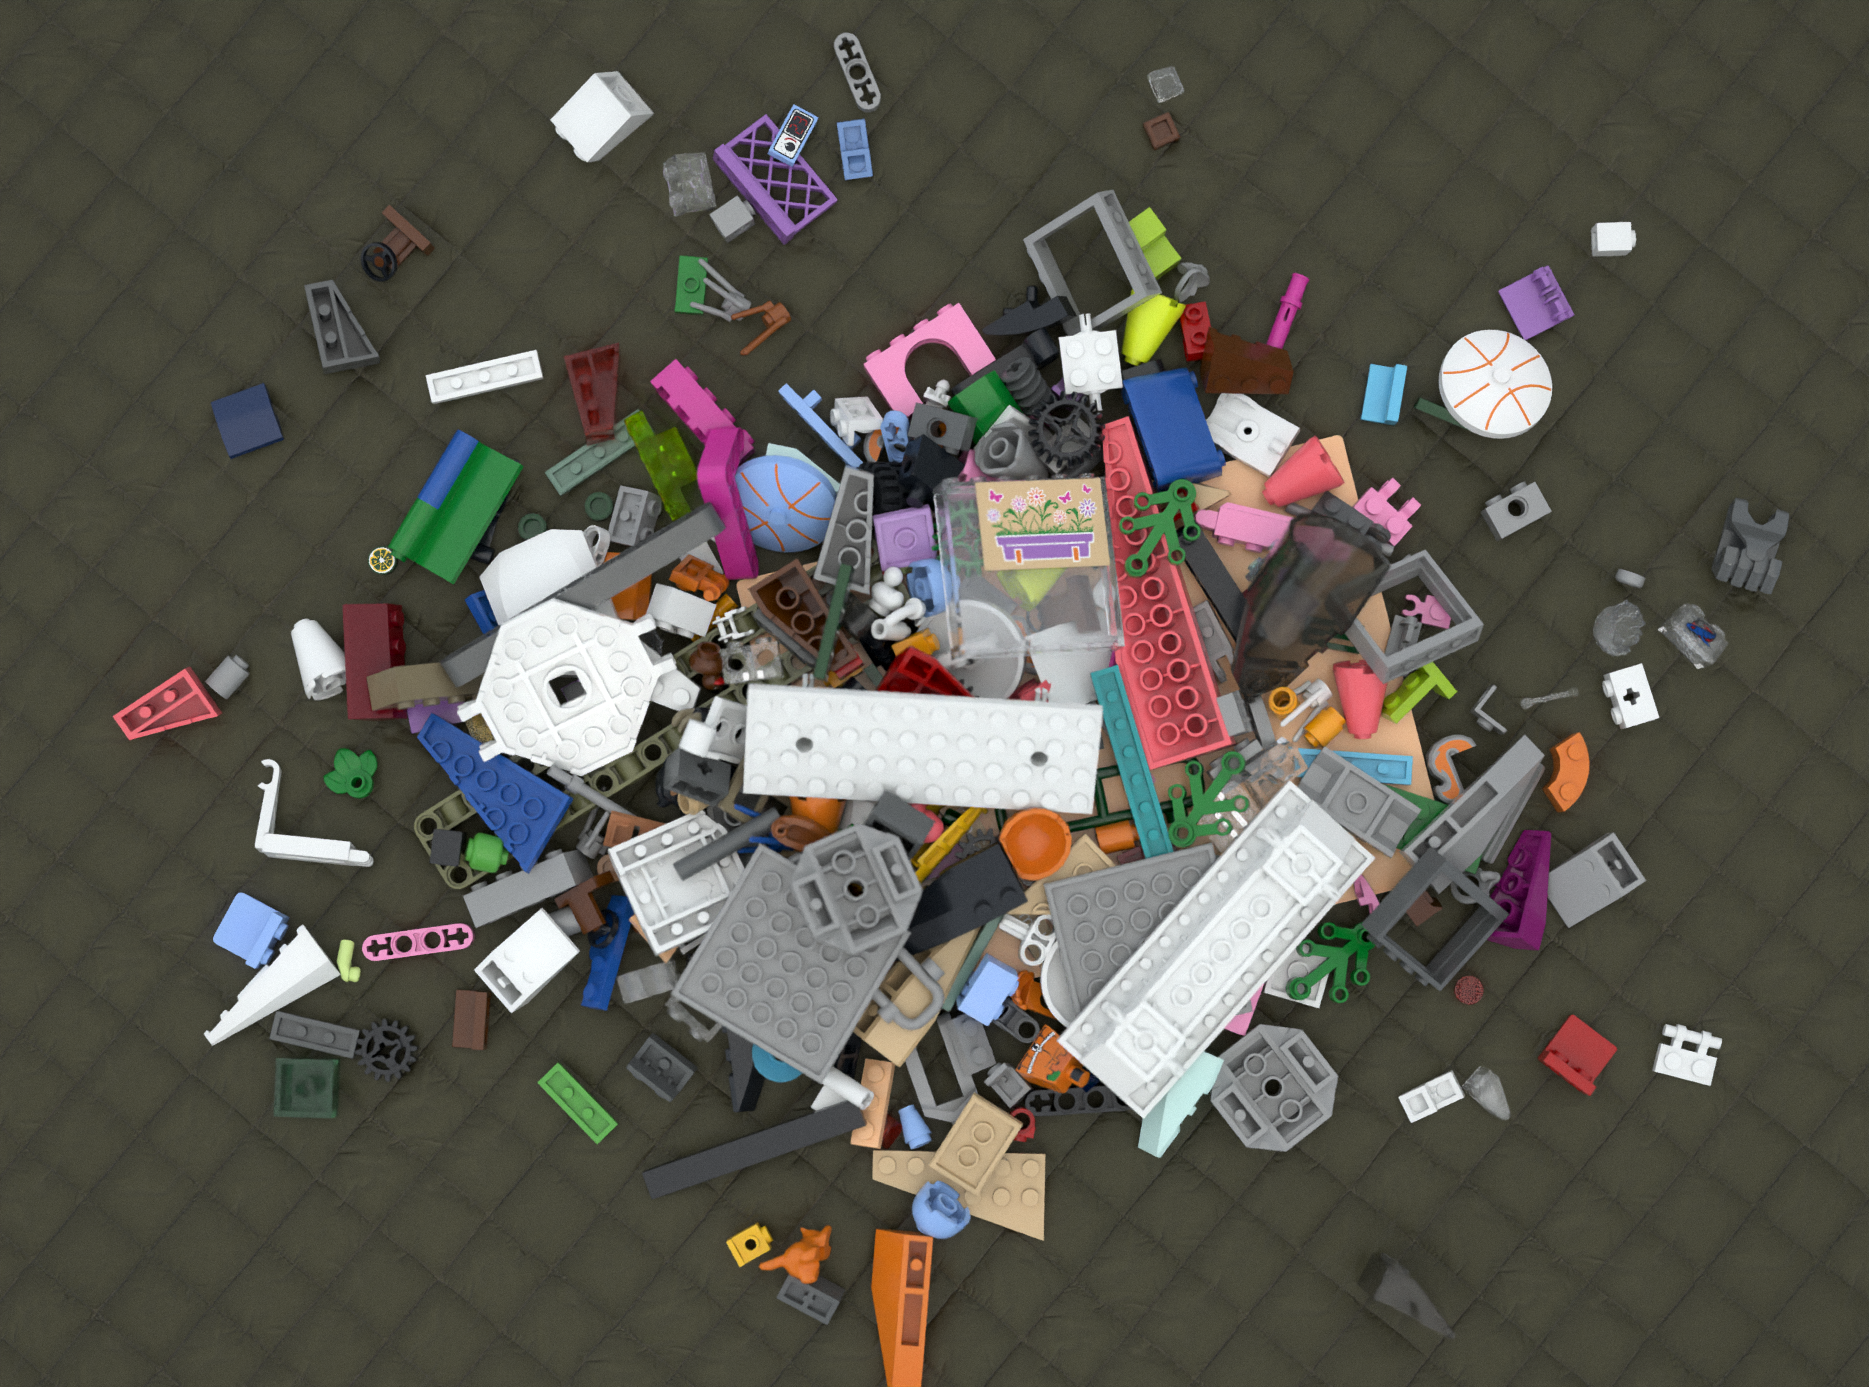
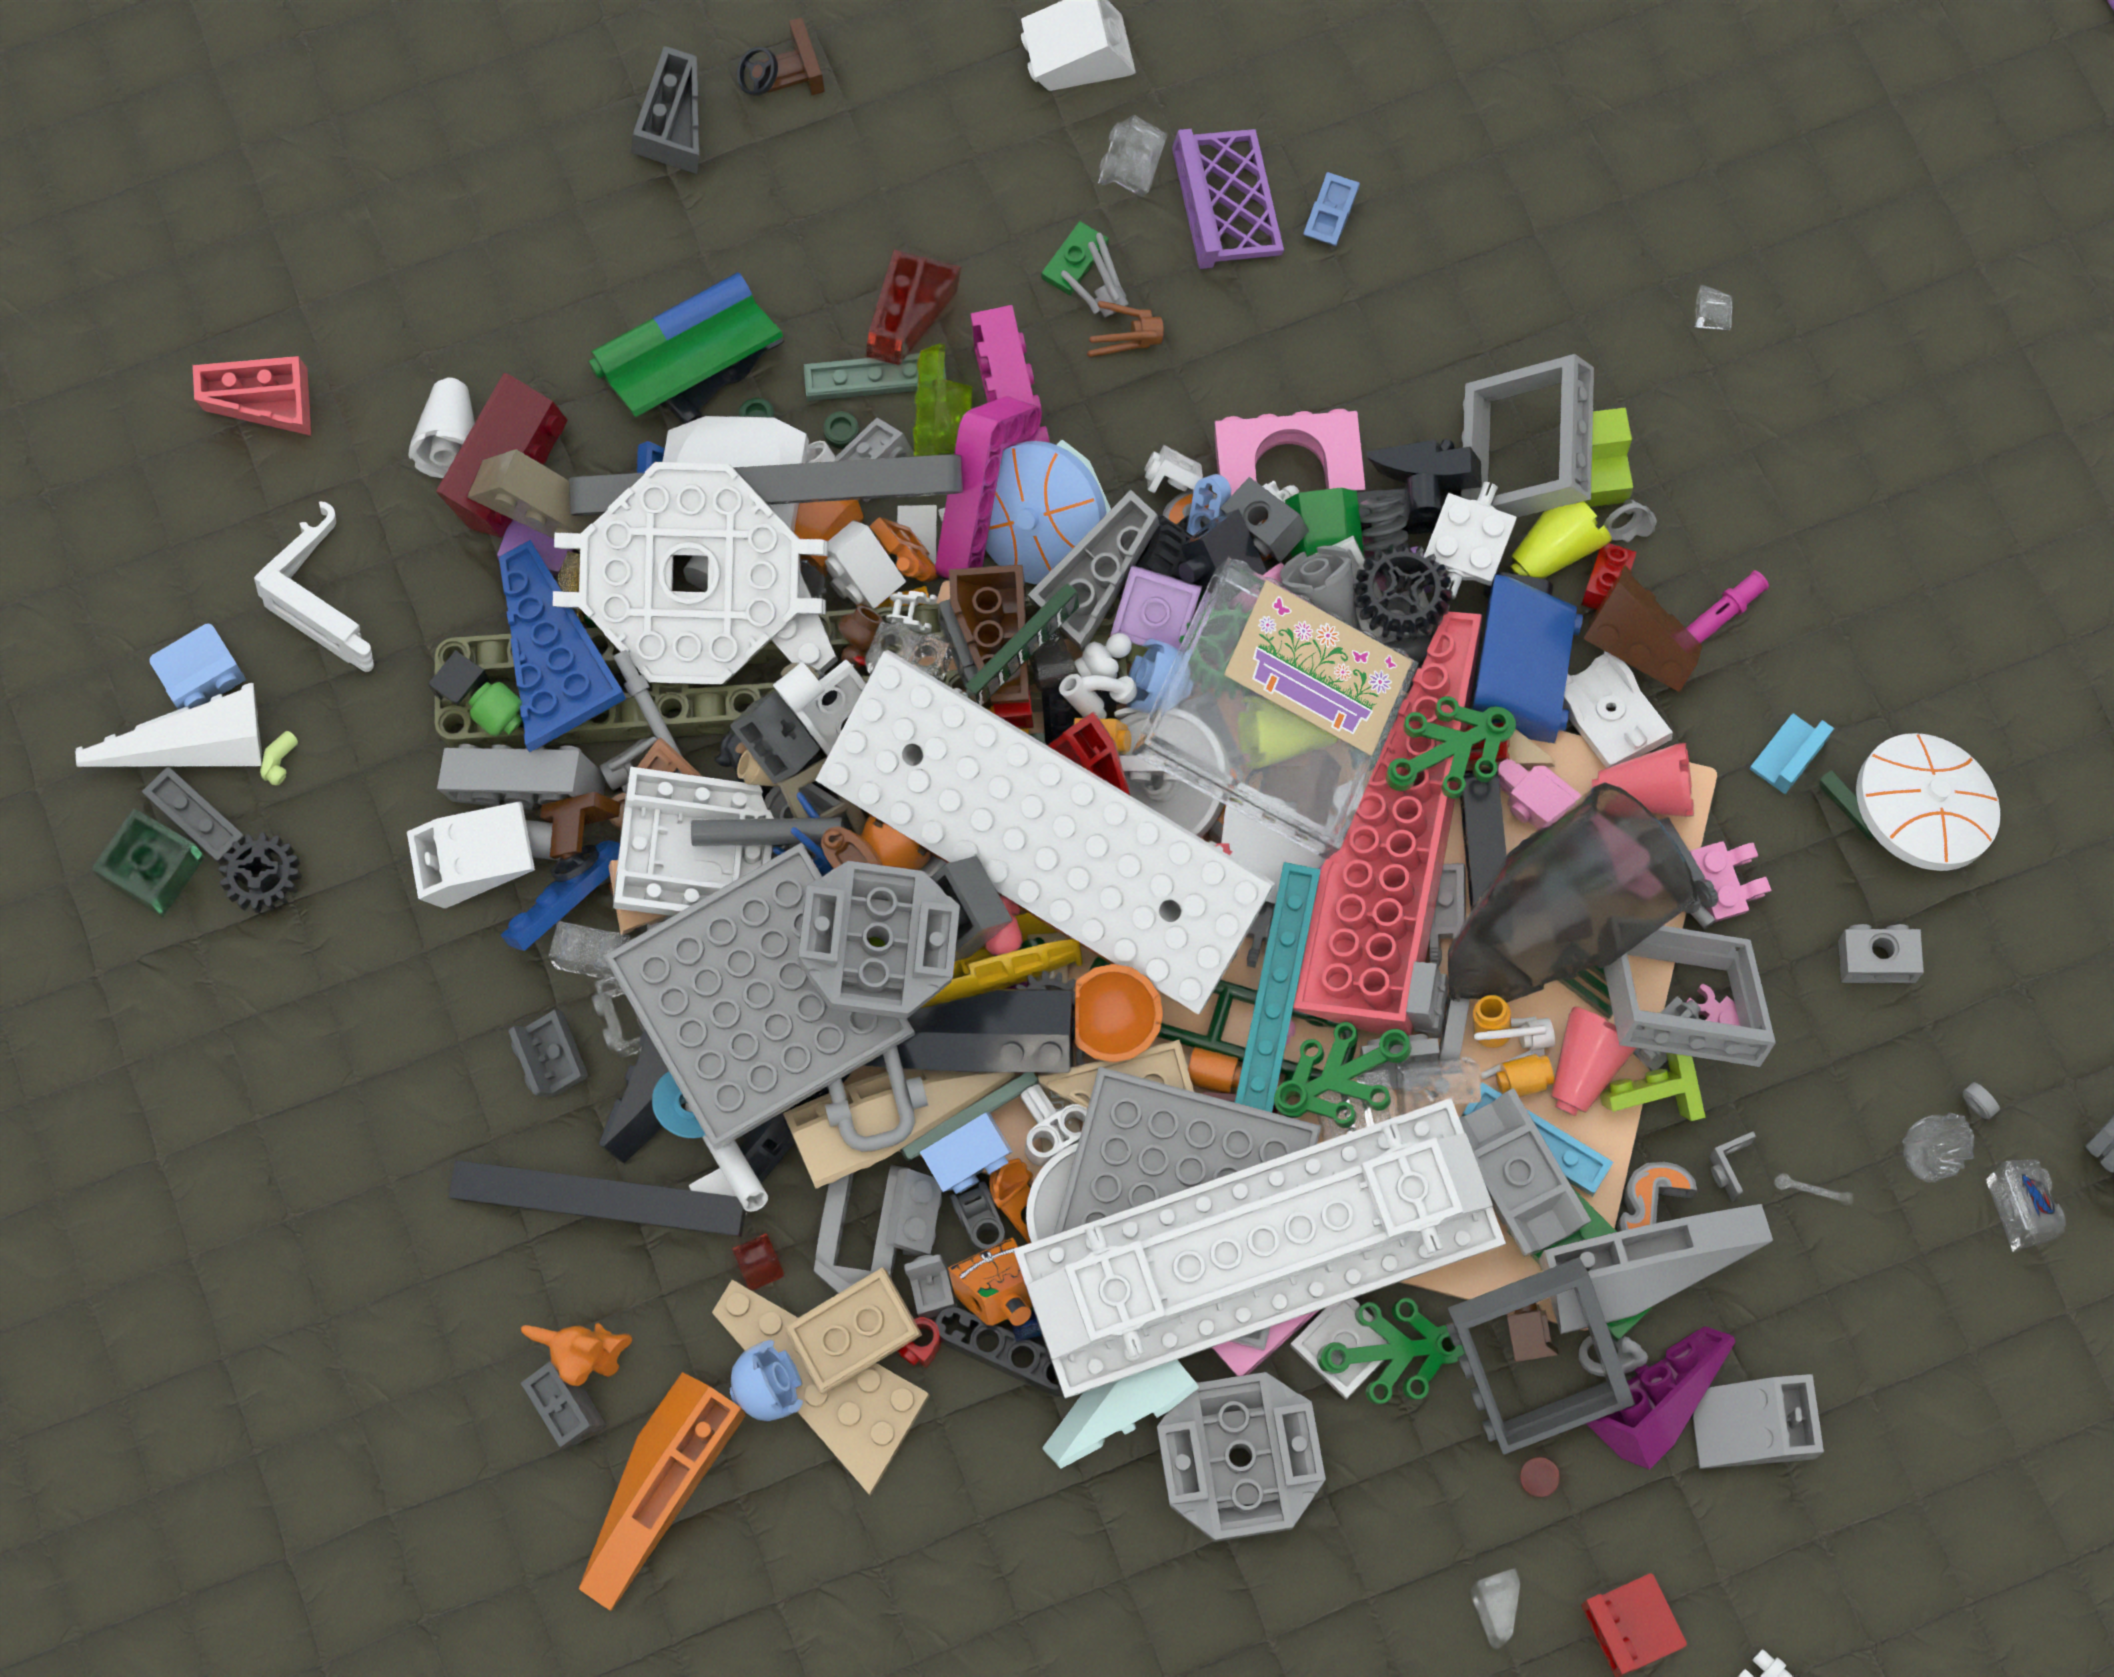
camera: 30 degrees right, 15 degrees down
light grey brick [205,655,250,699] -> none
dark blue slope [211,383,284,459] -> none
green plate [323,748,378,799] -> none
bright pink beam [362,923,475,961] -> none
dark green tile [368,546,398,575] -> none
white plate [426,350,544,404] -> none
reddish brown panel [452,989,491,1050] -> none
bright green plate [537,1062,619,1144] -> none
light grey brick [709,195,756,243] -> none
yellow brick [726,1222,773,1267] -> none
tile [768,104,819,167] -> none
light blue hinge [778,383,863,468] -> none
light grey beam [834,33,881,113] -> none
light nougat plate [850,1058,896,1149] -> none
light blue cone [898,1104,932,1150] -> none
reddish brown tile [1143,112,1180,151] -> none
bright pink slope [1353,874,1379,914] -> none
white slope [1398,1070,1465,1123] -> none
light grey axle [1481,763,1545,864] -> none
medium lavender hinge [1498,265,1574,340] -> none
orange brick [1542,732,1589,812] -> none
white brick [1602,663,1659,729] -> none

